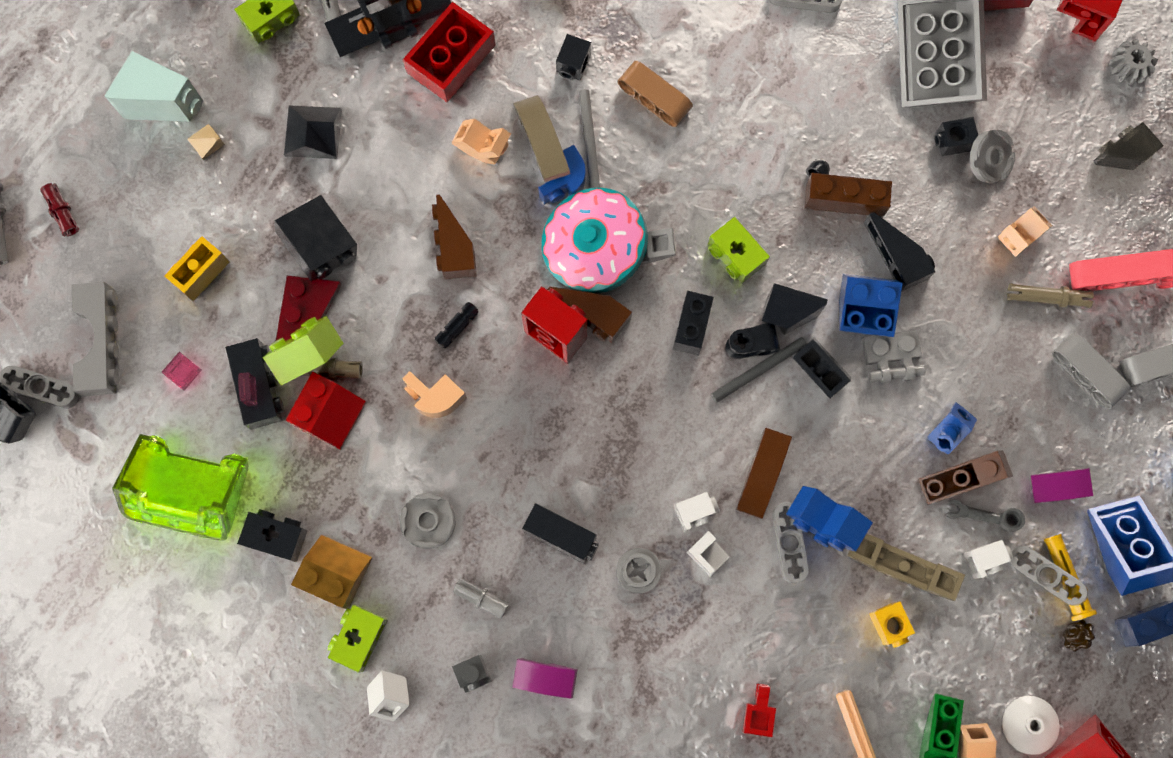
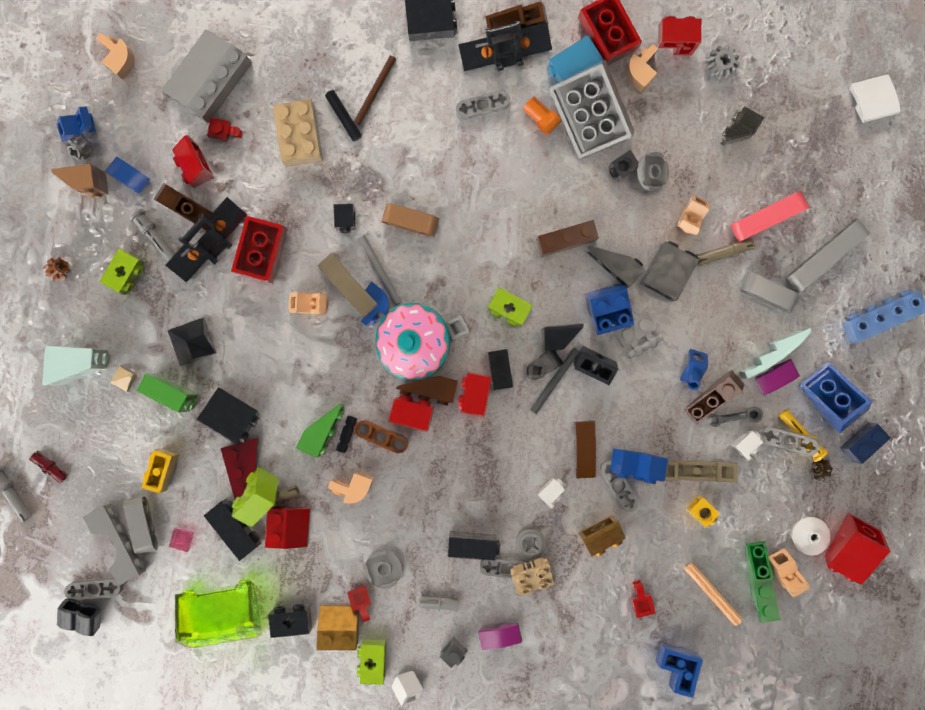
camera: 20 degrees left, 10 degrees up
clear pink tile [238,372,258,406] -> none
reddish brown slope [432,194,477,280] -> none
white panel [686,531,729,577] -> none
black hinge [806,159,830,177] -> none
none -> light grey beam [123,496,158,555]
none -> bright green brick [136,373,198,413]
none -> bright green slope [296,404,345,458]
none -> red plate [347,585,372,622]
none -> dark orange beam [355,420,409,454]
none -> red brick [457,373,492,417]
none -> light grey beam [480,557,534,578]
none -> tan hinge [510,557,554,595]
none -> orange piece [523,96,562,135]
none -> pearl gold slope [579,515,626,557]
none -> light nougat brick [626,44,658,93]
none -> brick [640,241,699,302]
none -> light aqua slope [739,328,812,379]

